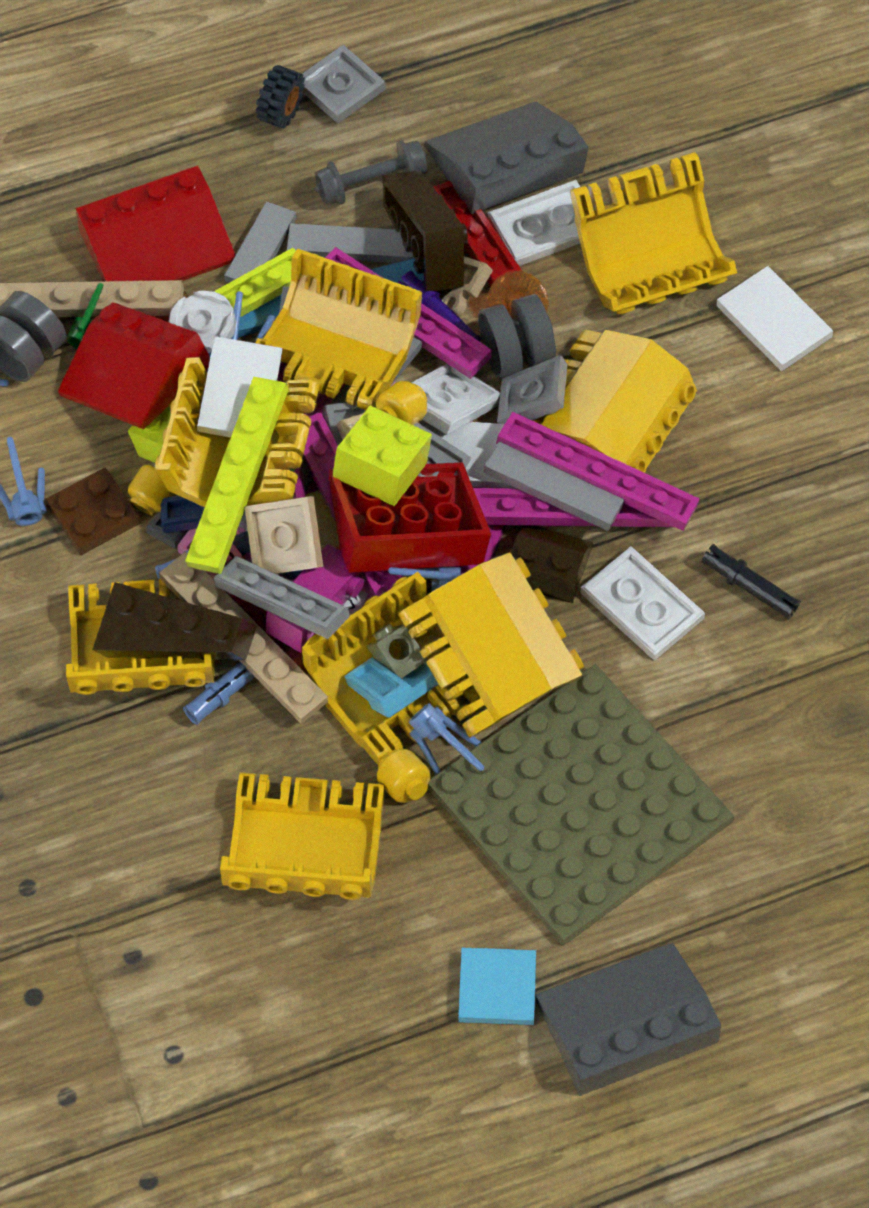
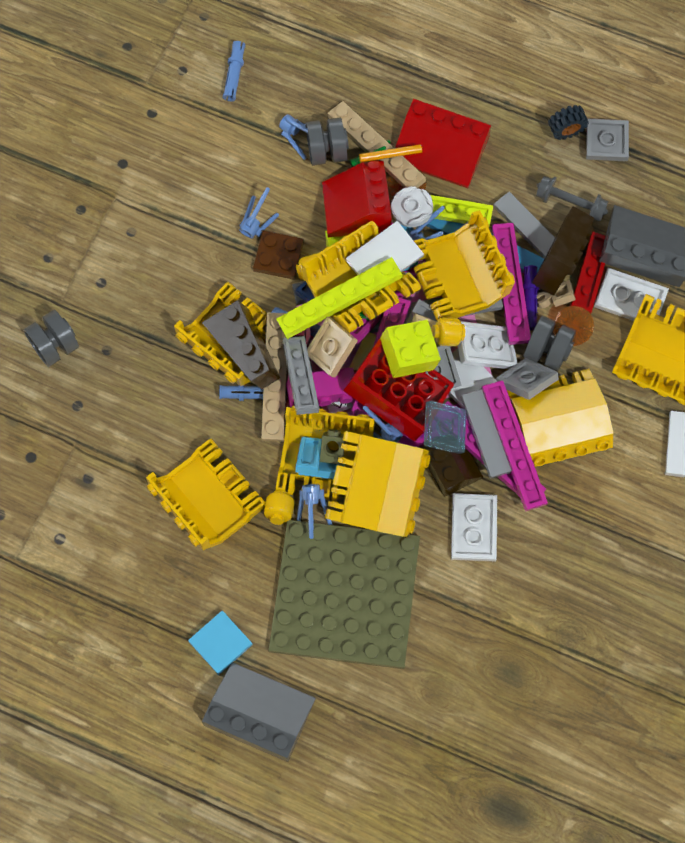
camera: 45 degrees right, 10 degrees up
light grey tile [224,202,297,283] -> none
black pin [701,544,801,620] -> none
none -> light orange bar [359,144,422,162]
none -> clear light blue tile [424,401,466,454]

